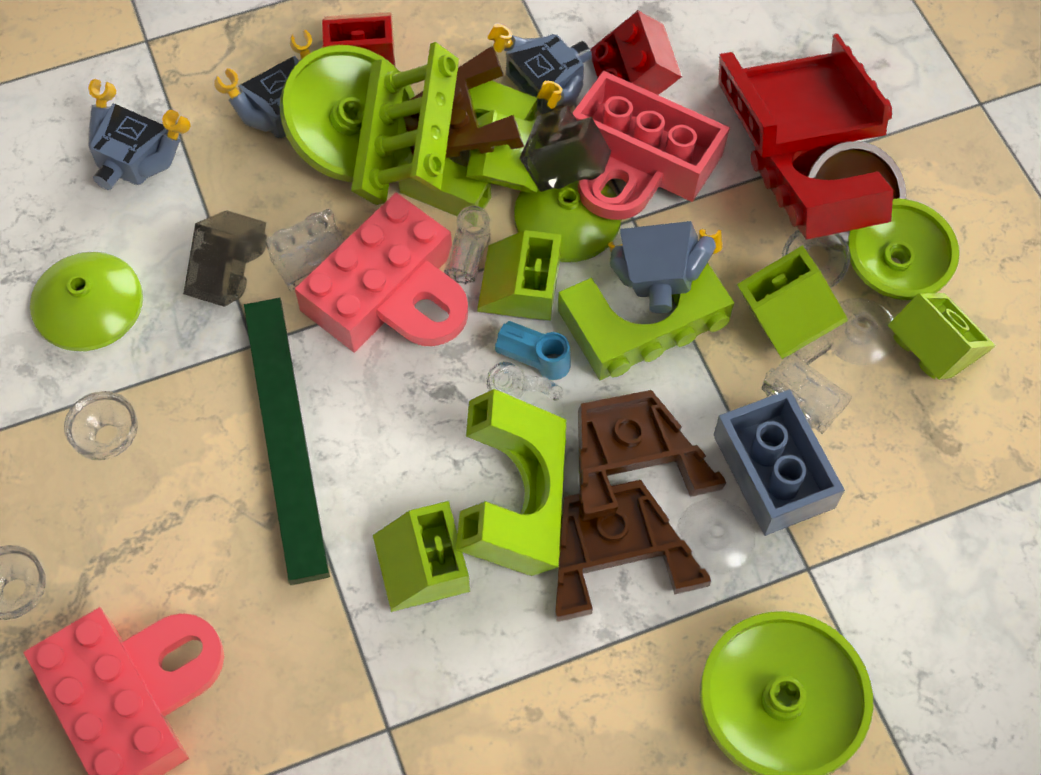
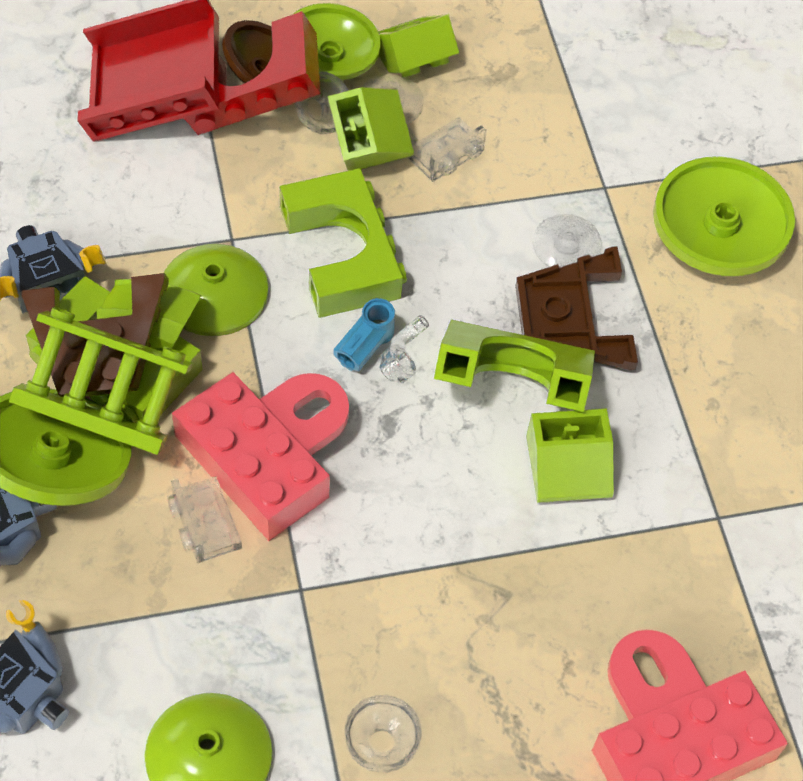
camera: 85 degrees left, 5 degrees down
clear smoke brick [183,210,268,307] -> none
dark green tile [244,298,330,586] -> none
clear piece [444,206,491,284] -> none
lime slope [477,230,562,321] -> none
clear smoke brick [520,106,611,192] -> none
coral brick [567,71,730,220] -> none
reddish brown wing [578,390,726,521] -> none
red slope [590,10,682,95] -> none
sand blue torso [608,221,722,313] -> none
sand blue brick [713,389,845,536] -> none

